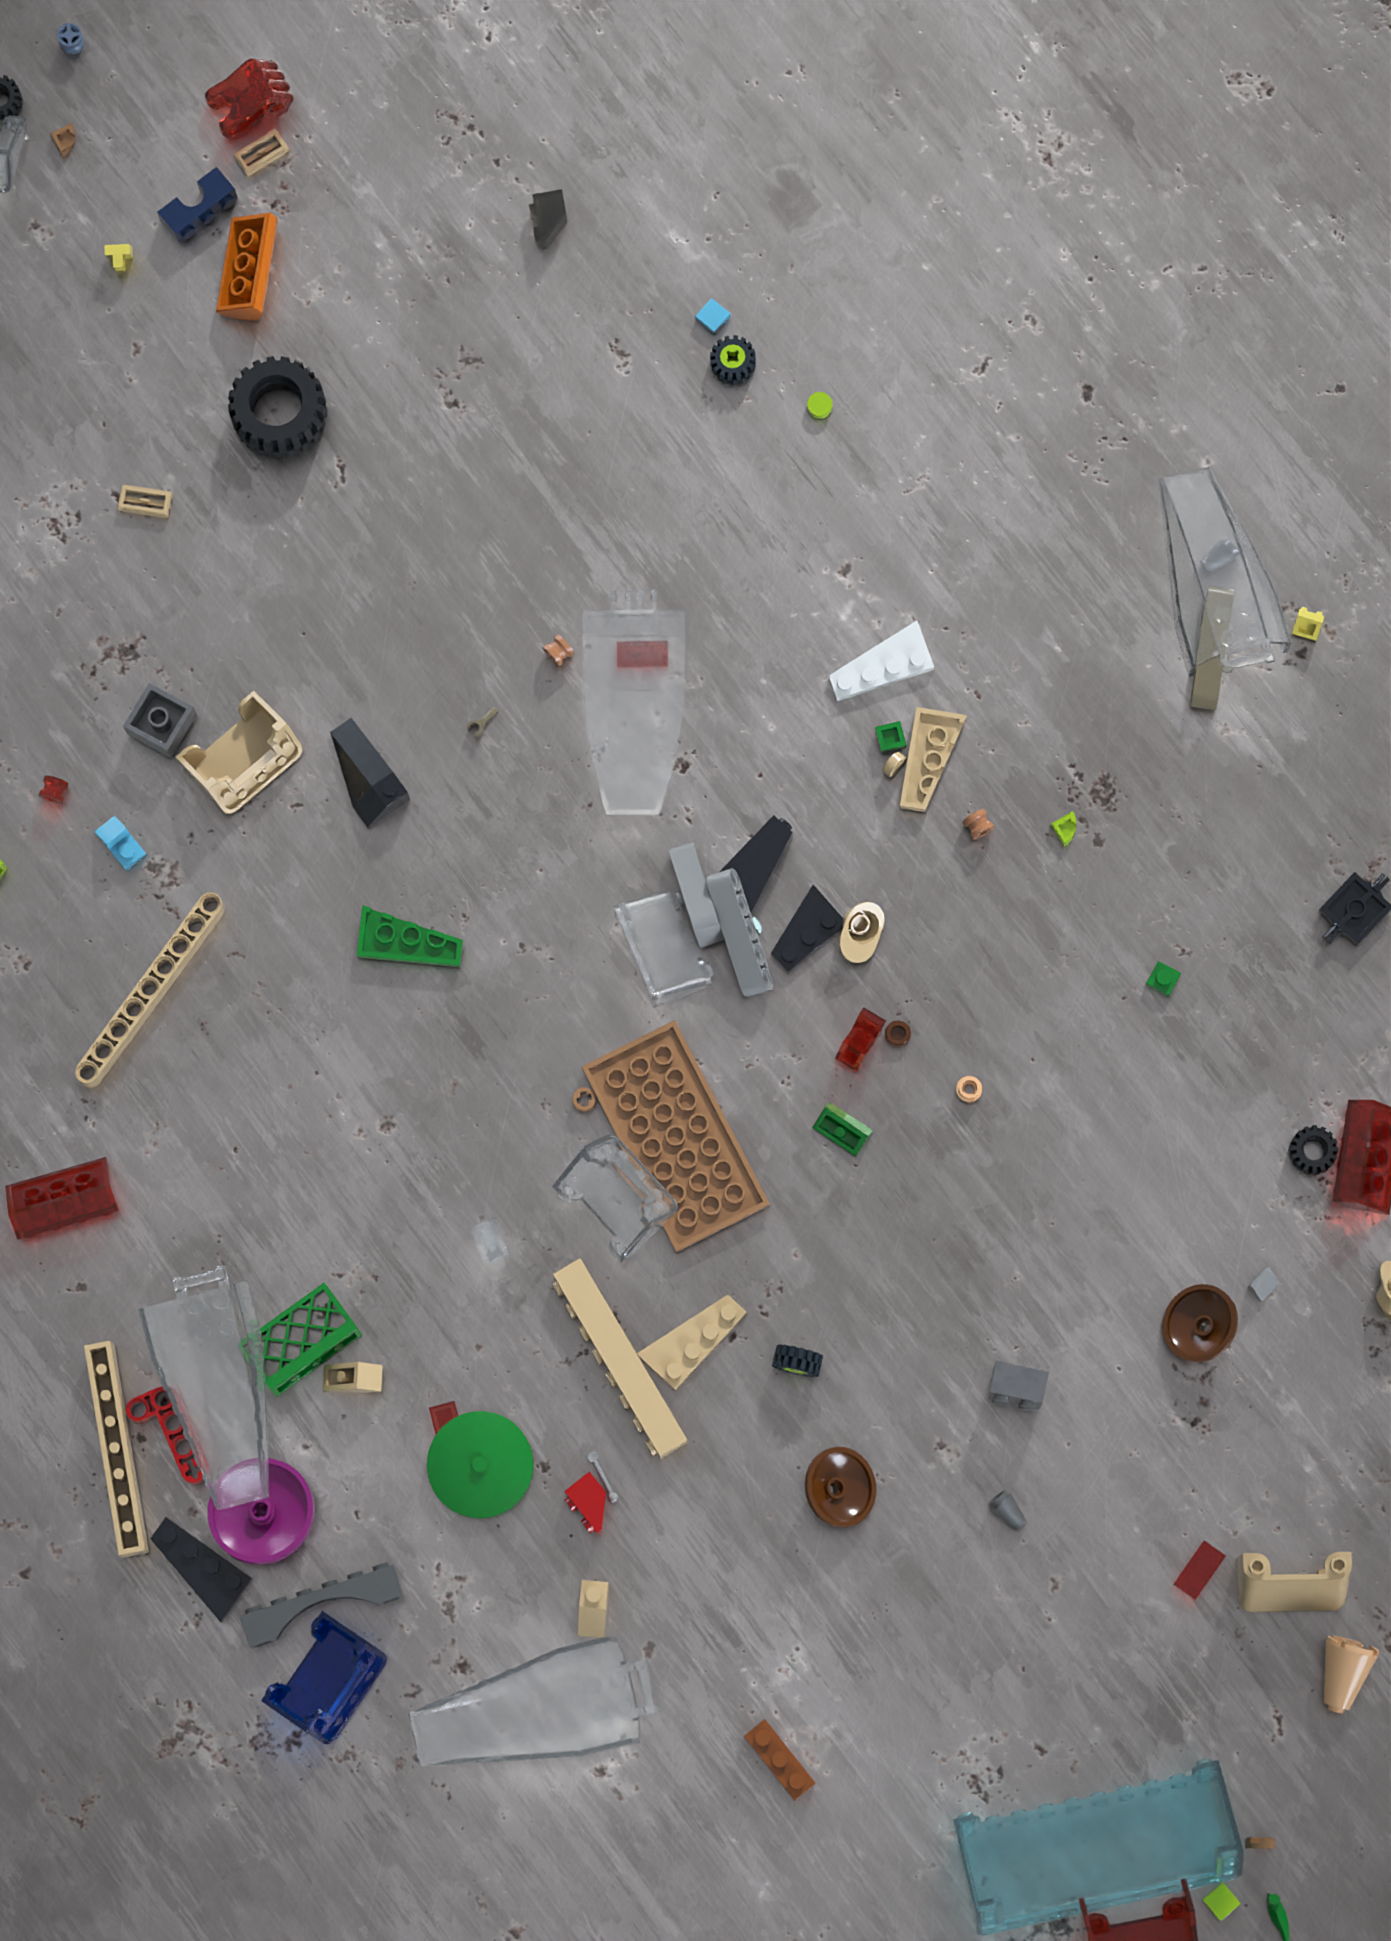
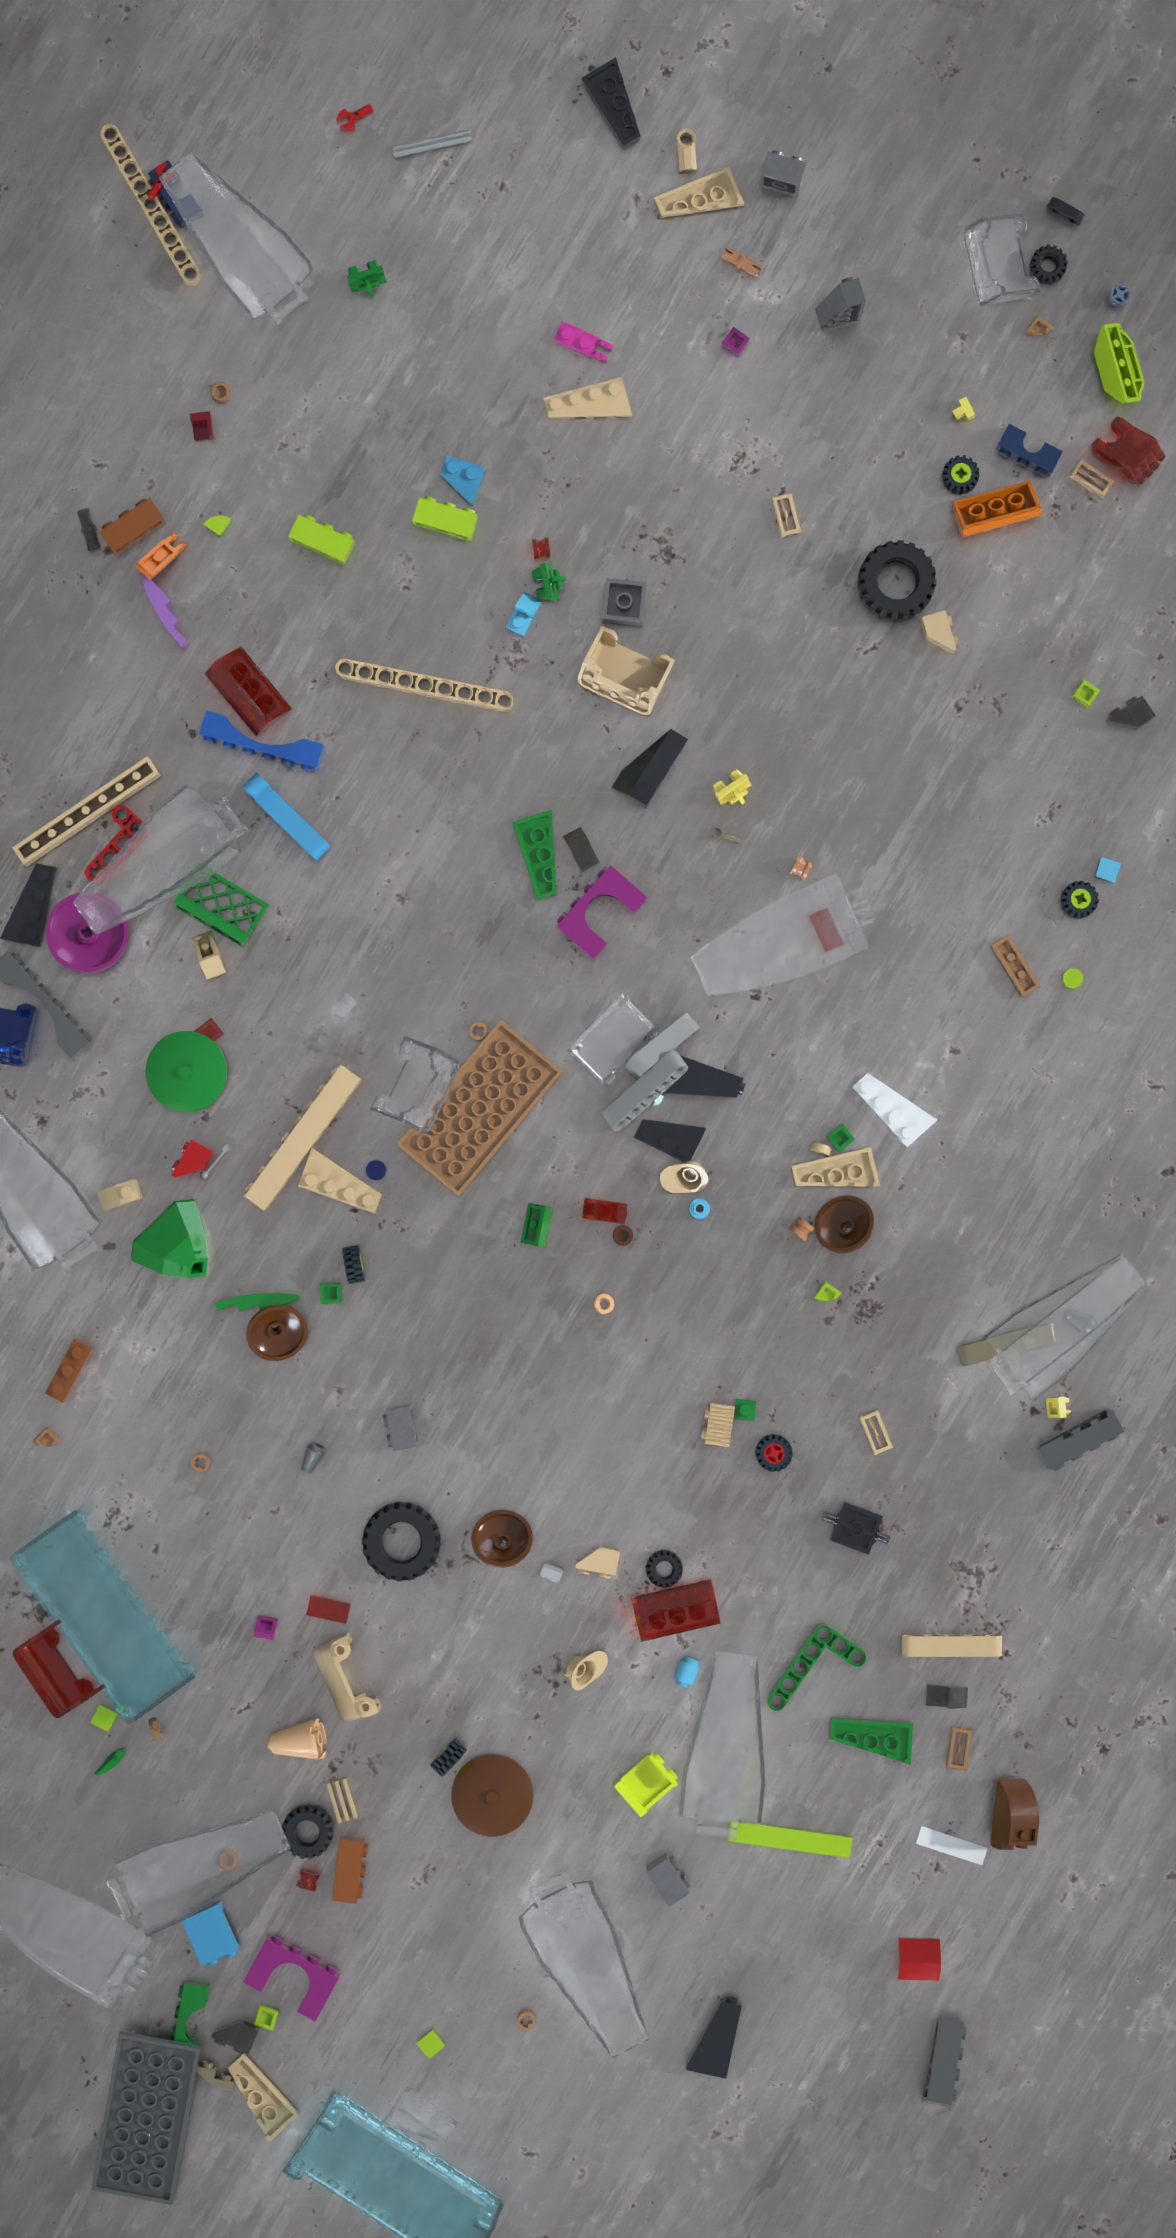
camera: 65 degrees right, 10 degrees up
none -> medium nougat tile [33,1426,62,1447]
none -> green brick [131,1199,208,1278]
none -> medium nougat bush [191,1454,210,1472]
none -> blue arch [199,710,325,772]
none -> green slope [214,1293,301,1312]
none -> dark azure beam [242,772,331,861]
none -> magenta plate [253,1616,278,1640]
none -> green plate [320,1282,342,1304]
none -> black tyre [362,1502,441,1582]
none -> clear blue tile [366,1160,387,1181]
none -> green hips [532,562,567,601]
none -> magenta arch [557,865,647,960]
none -> clear smoke slope [563,827,600,872]
none -> tan slope [575,1546,620,1578]
none -> medium azure brick [689,1198,710,1219]
none -> tan brick [701,1402,735,1447]
none -> light yellow hips [713,769,752,806]
none -> black wheel [755,1434,793,1472]
none -> reddish brown dish [814,1195,875,1253]
none -> tan tile [859,1410,893,1455]
none -> tan slope [921,610,959,653]
none -> black wheel [942,455,980,495]
none -> medium nougat plate [991,935,1041,997]
none -> dark grey wedge [1036,1408,1125,1471]
none -> lime tile [1071,679,1100,708]
none -> lime wedge [1094,323,1145,404]

